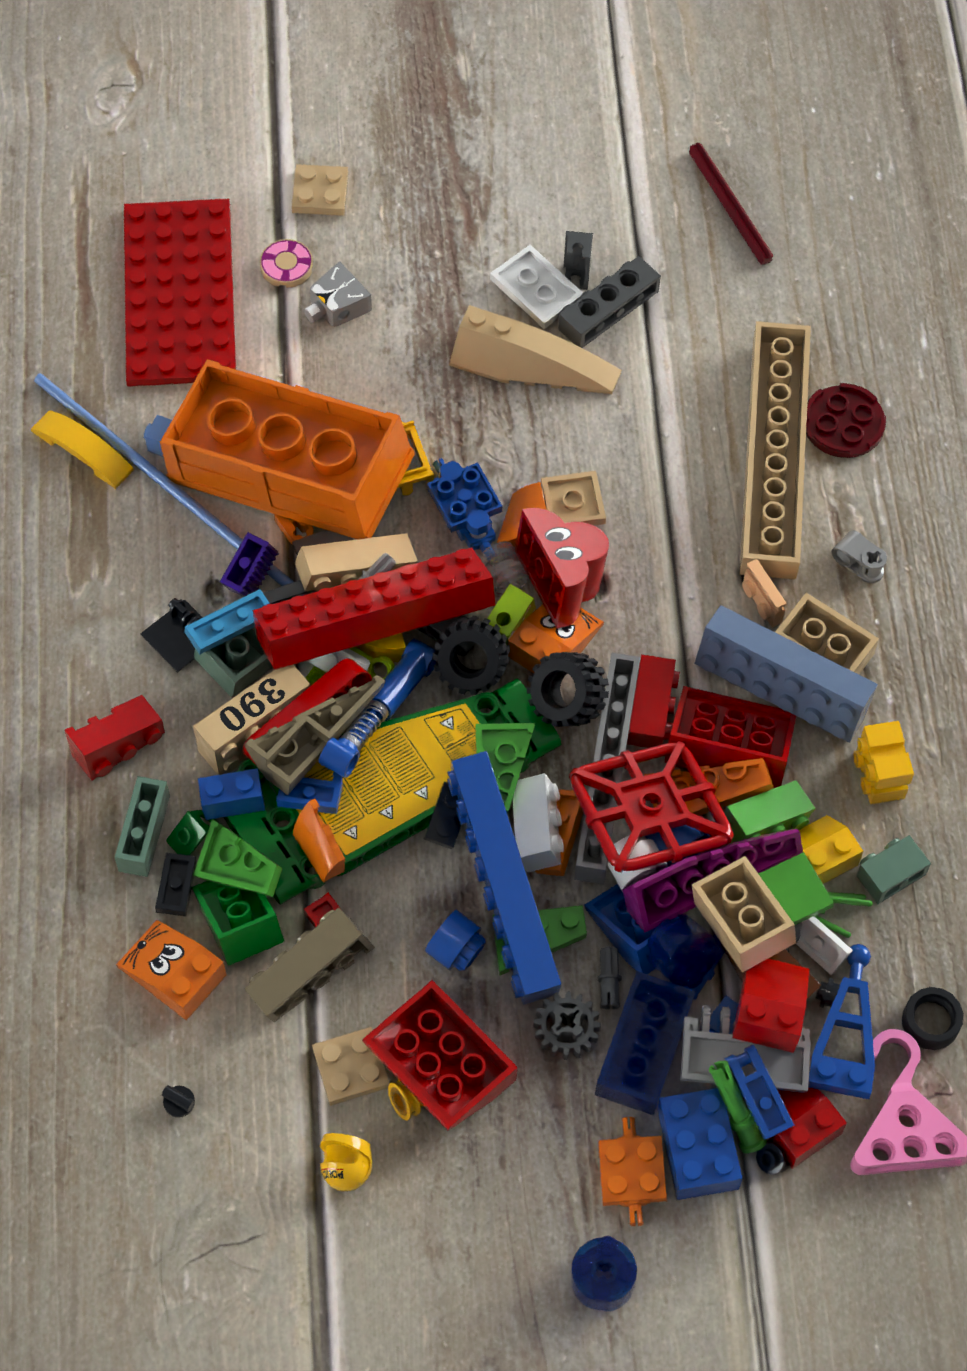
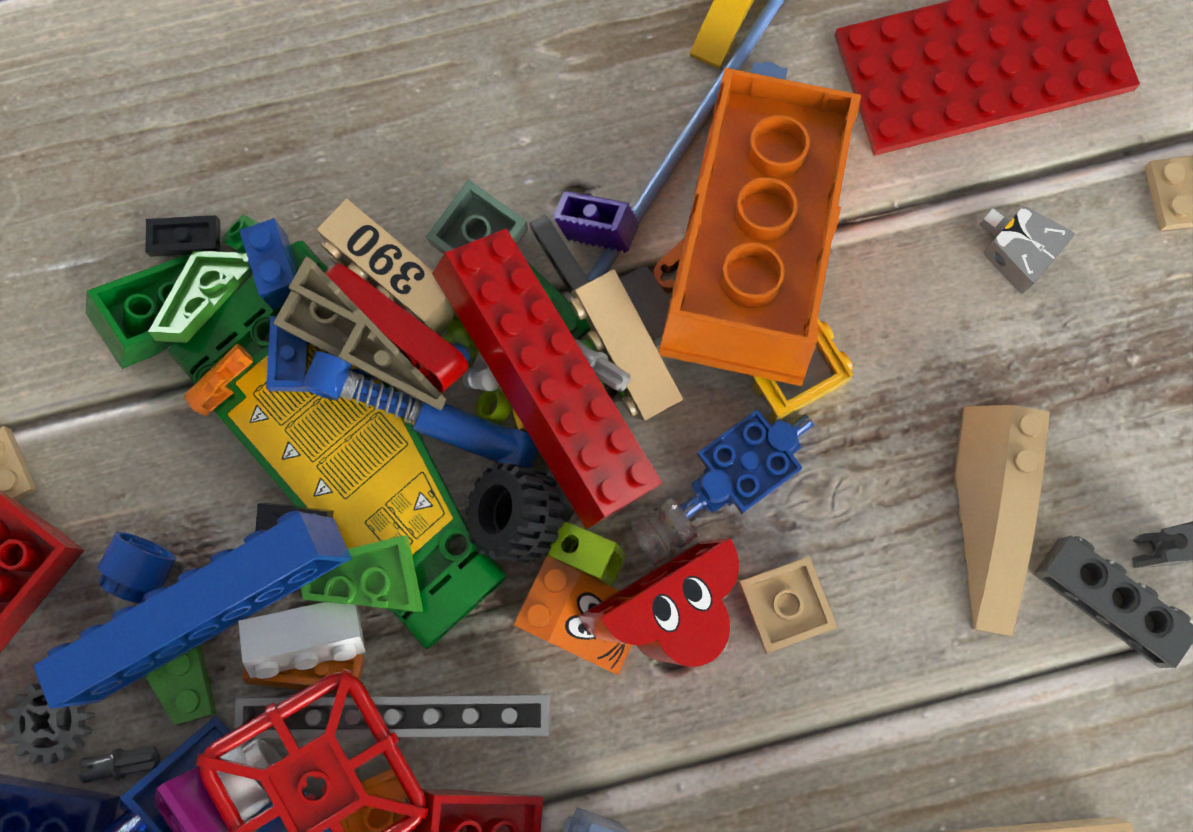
camera: 85 degrees right, 15 degrees up
red wedge [64,695,165,781] -> none
sand green brick [114,776,170,877] -> none
orange slope [116,920,227,1021] -> none
black hinge [140,598,203,673] -> none
dark azure plate [184,589,270,655] -> none
dark tan wedge [244,908,375,1022] -> none
tile [260,239,313,288] -> none
red plate [304,892,342,927] -> none
white plate [490,245,583,329] -> none
orange slope [497,482,547,549] -> none
black tyre [527,652,609,727] -> none
red brick [627,654,680,748] -> none

